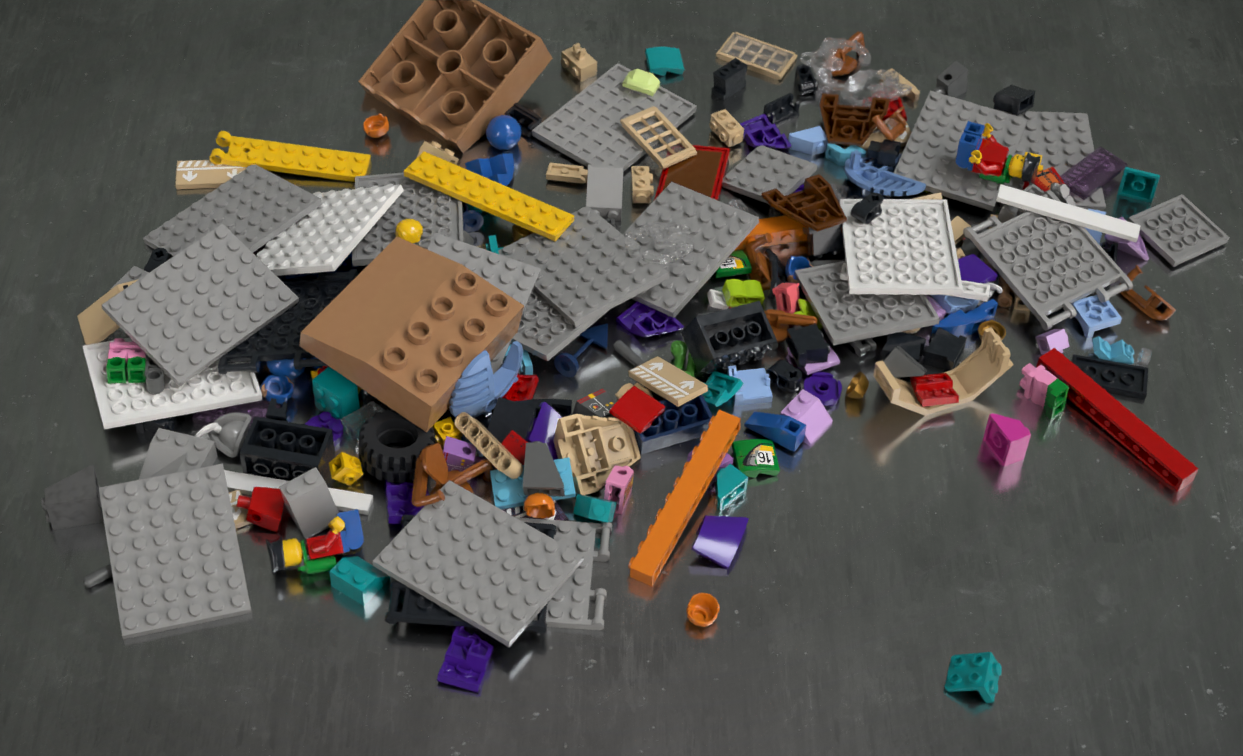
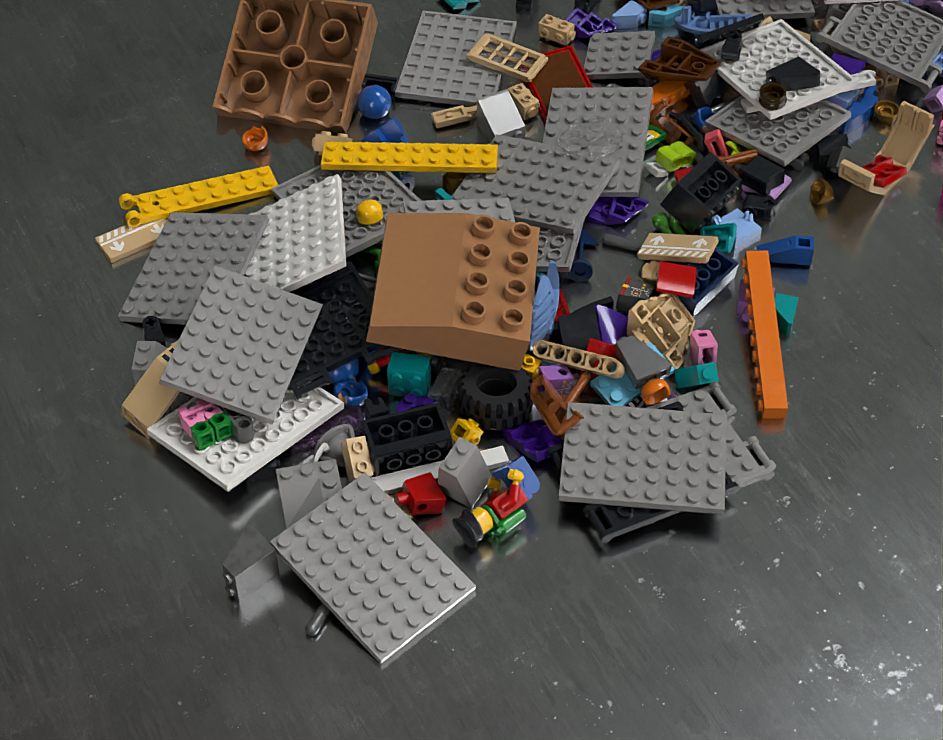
camera: 25 degrees left, 0 degrees up
teal slope [329,556,390,606] -> none
dark purple slope [437,626,493,692] -> none
tan brick [561,43,597,82] -> none
yellowish green slope [622,69,660,96] -> none
orange hair [686,592,720,627] -> none
dark purple slope [691,515,749,569] -> none
green slope [732,439,780,478] -> none
lavender slope [780,389,833,446] -> none
dark purple plate [803,372,842,406] -> none
black hips [922,327,967,372] -> none
none -> tan brick [340,436,374,482]
none -> black tile [697,13,764,48]
none -> dark brown piece [759,82,787,110]
none -> black slope [765,56,820,91]

